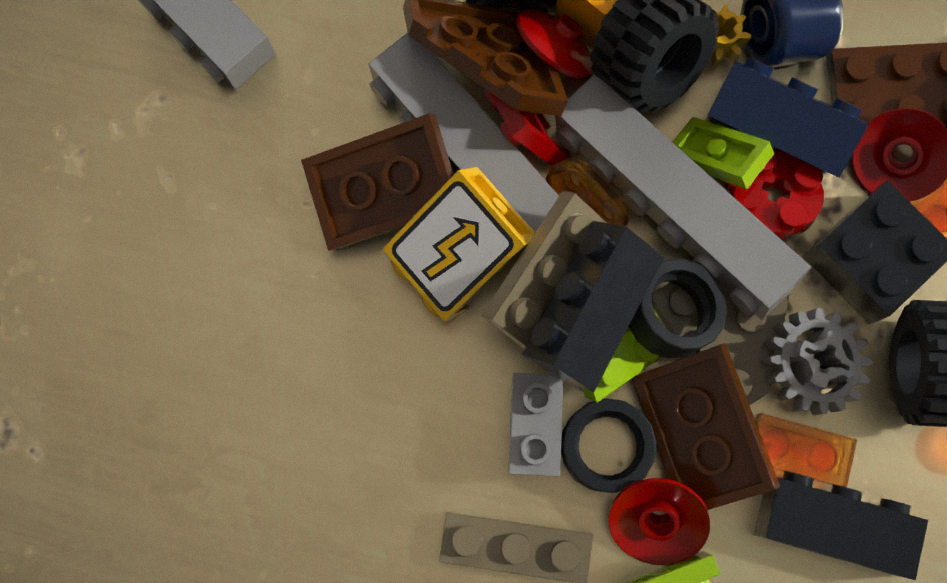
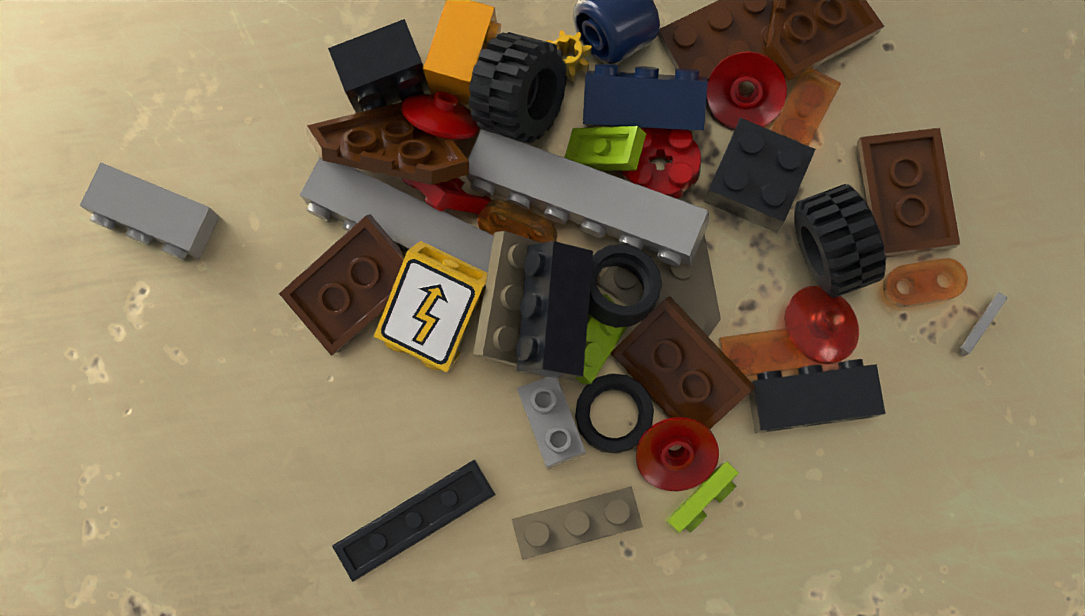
camera: 20 degrees left, 0 degrees up
light grey gear [762,308,872,415] -> none
none -> black tile [332,459,496,582]
none -> clear red dish [784,286,859,364]

